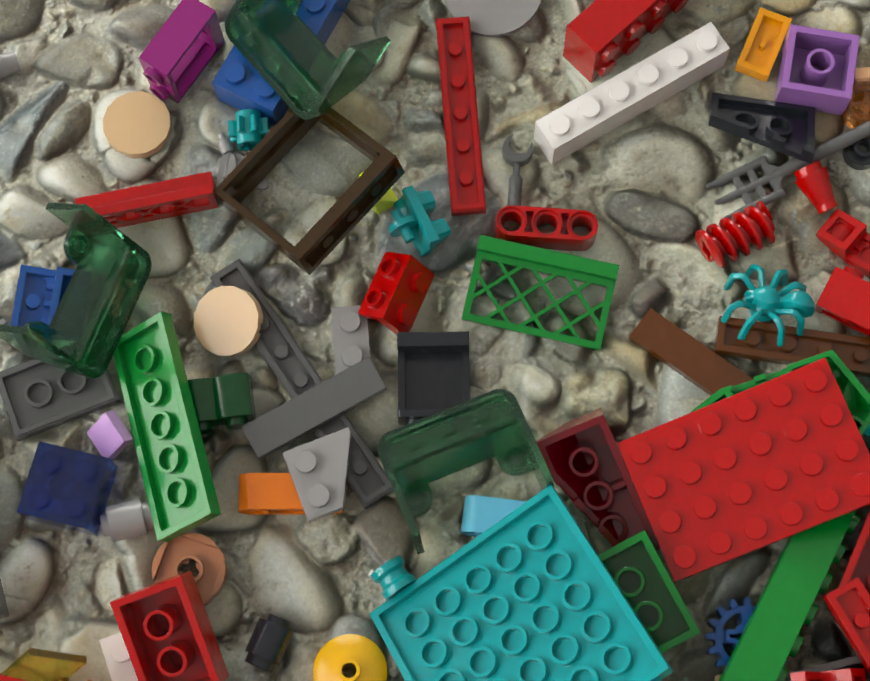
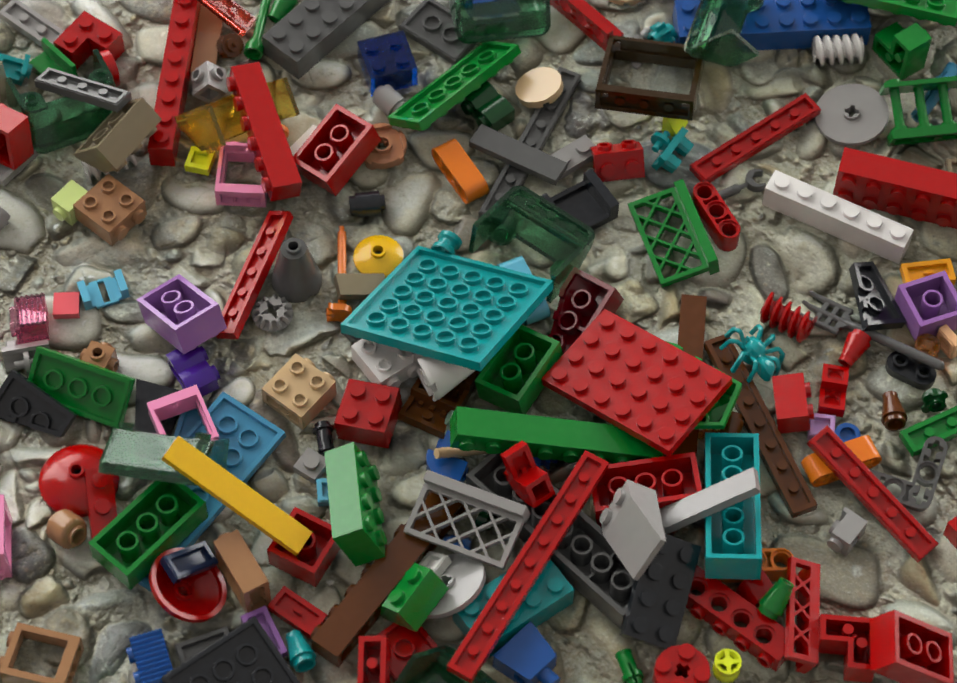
camera: 55 degrees right, 15 degrees down
lavender tile [87,410,133,462] -> none
light grey wing [282,427,352,523] -> none

